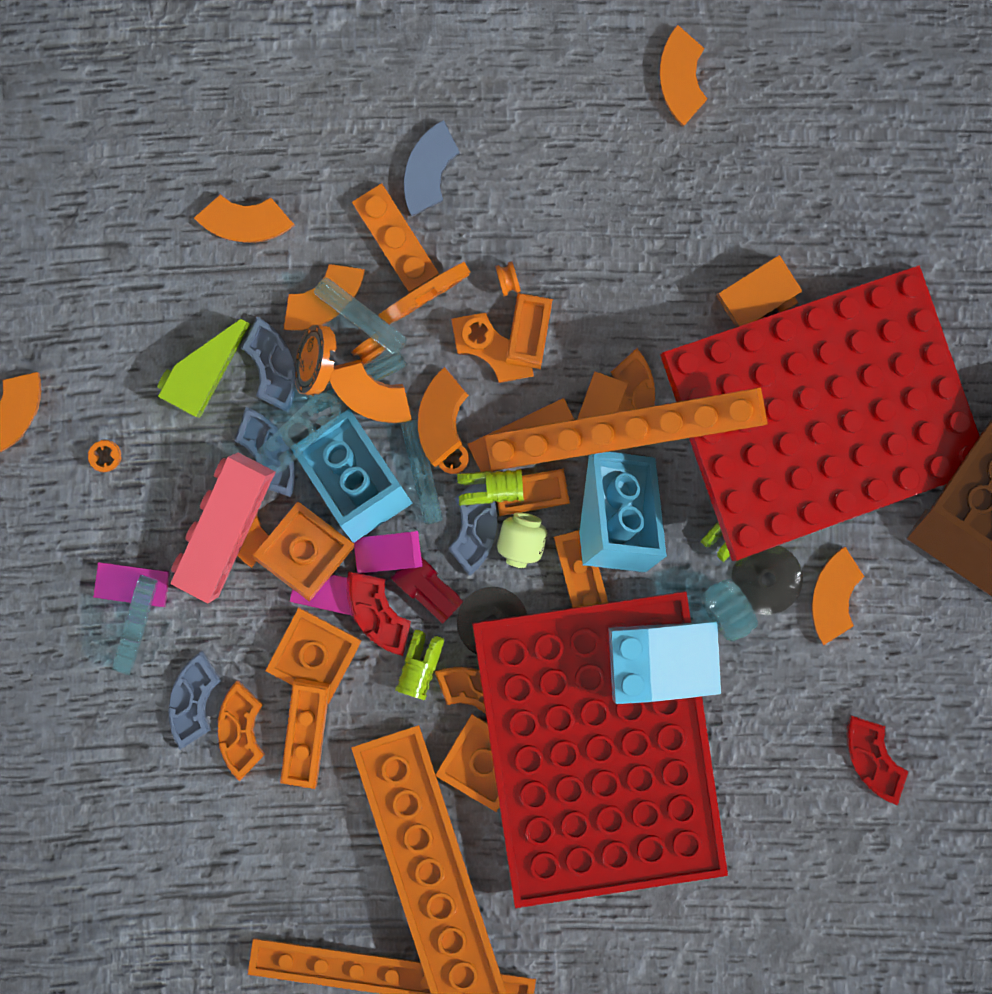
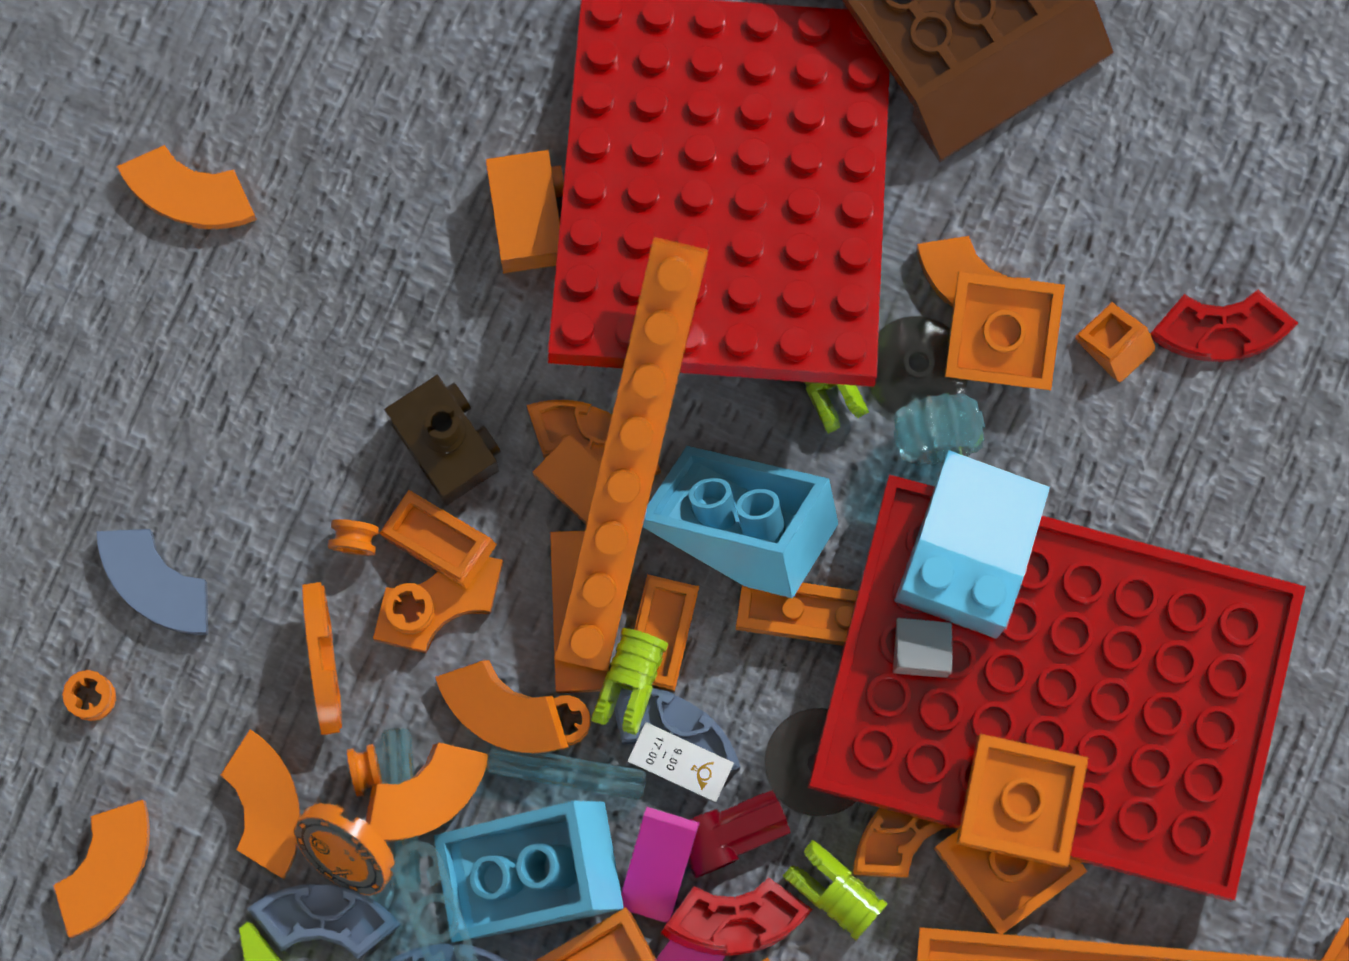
camera: 75 degrees left, 10 degrees down
clear light blue axle [314,277,407,355] -> none
orange plate [352,183,440,293] -> none
yellowish green head [497,512,547,568] -> none
none -> orange bush [62,670,116,721]
none -> dark brown brick [384,374,501,506]
none -> white sticker [628,722,734,802]
none -> light grey slope [893,618,952,678]
none -> orange plate [944,271,1065,390]
none -> orange plate [956,734,1088,868]
none -> orange slope [1075,302,1155,382]

